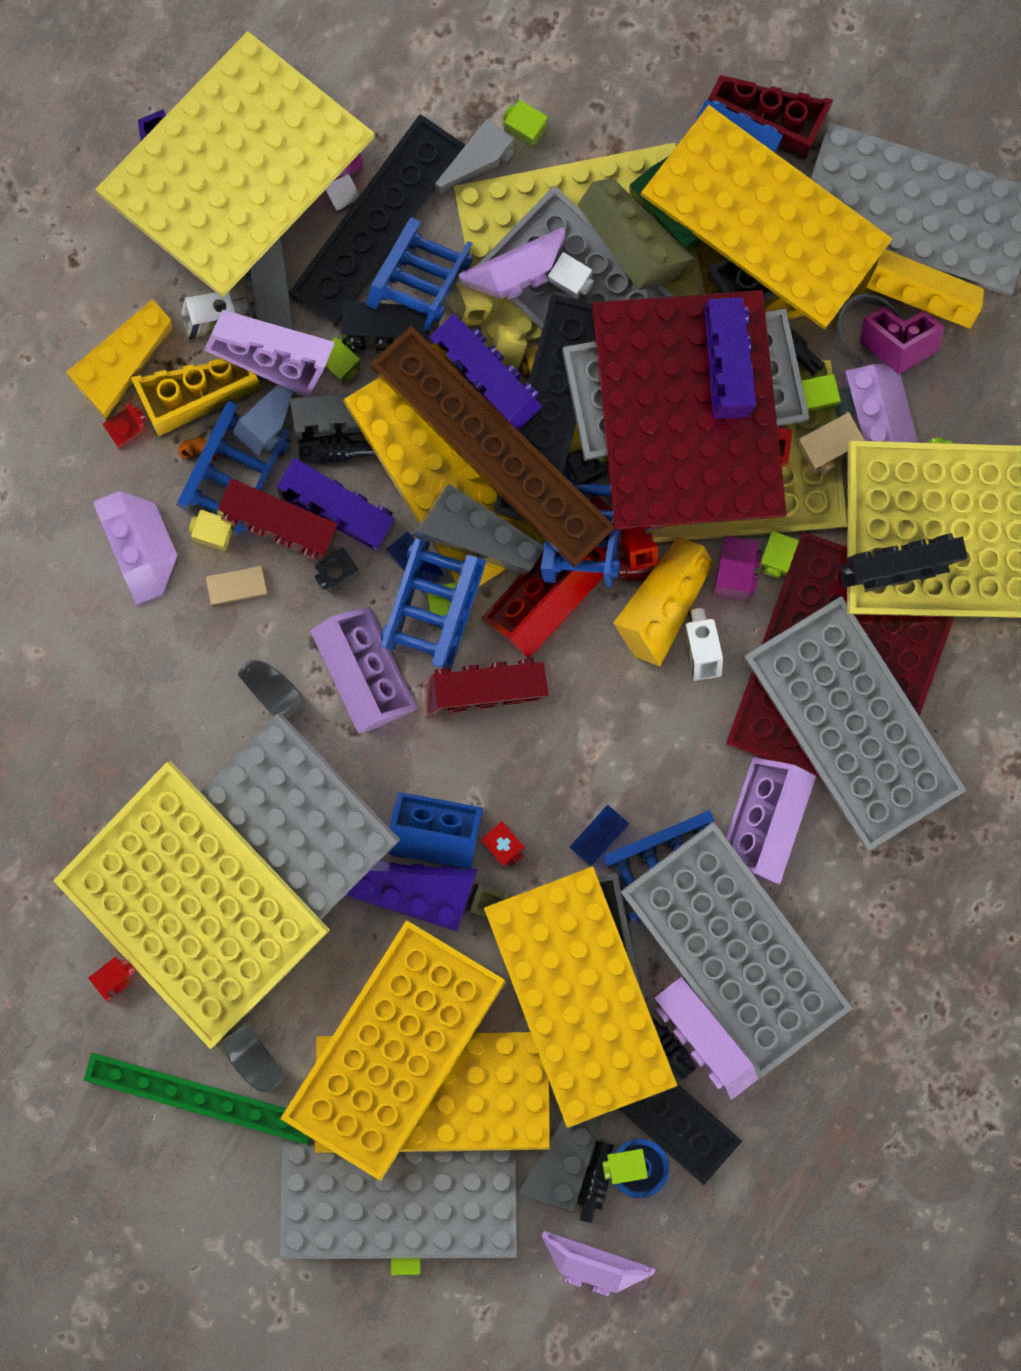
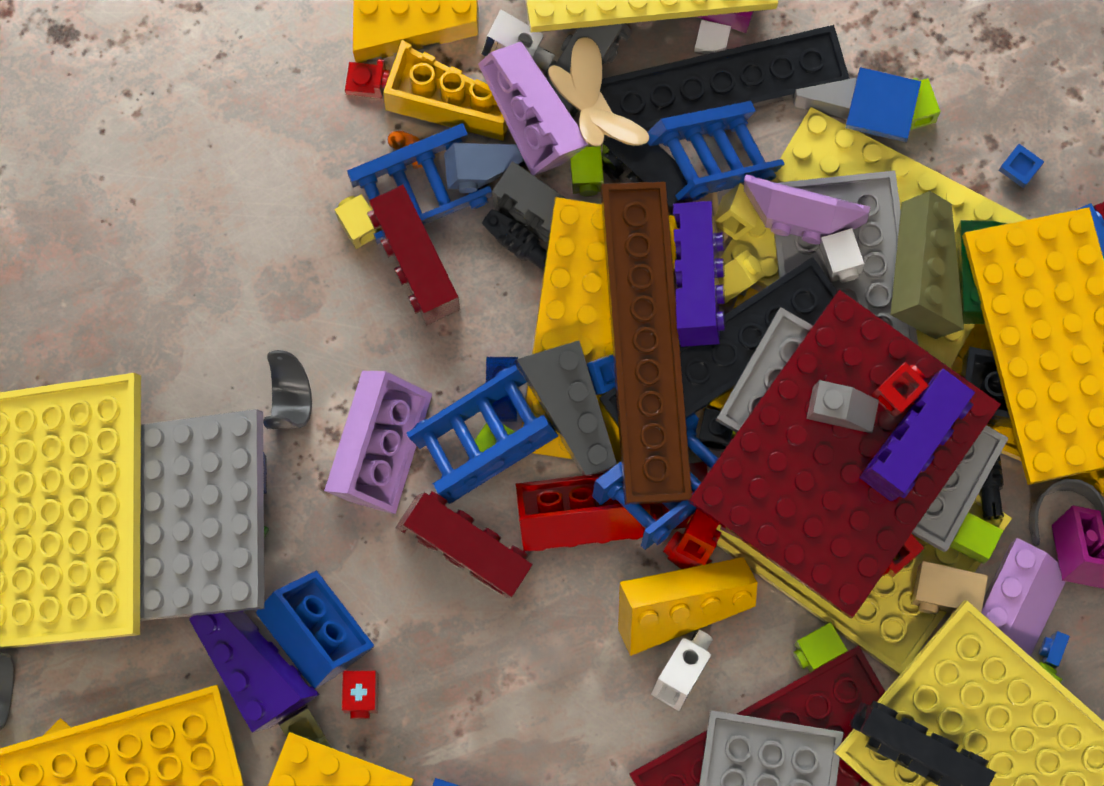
camera: 45 degrees right, 5 degrees down
lavender wedge [93,491,178,606] -> none
tan tile [206,565,268,606] -> none
dark purple wedge [277,458,396,553] -> none
black brick [314,547,360,594] -> none
clear blue plate [569,805,629,867] -> none
magenta brick [713,536,762,602] -> none
clear light blue tile [836,387,855,418] -> none
none -> tan piece [548,37,649,146]
none -> blue plate [586,354,616,395]
none -> light grey slope [807,380,879,433]
none -> blue tile [845,67,921,142]
none -> red brick [871,362,929,418]
none -> blue plate [998,144,1044,189]
none -> blue plate [1039,631,1070,669]

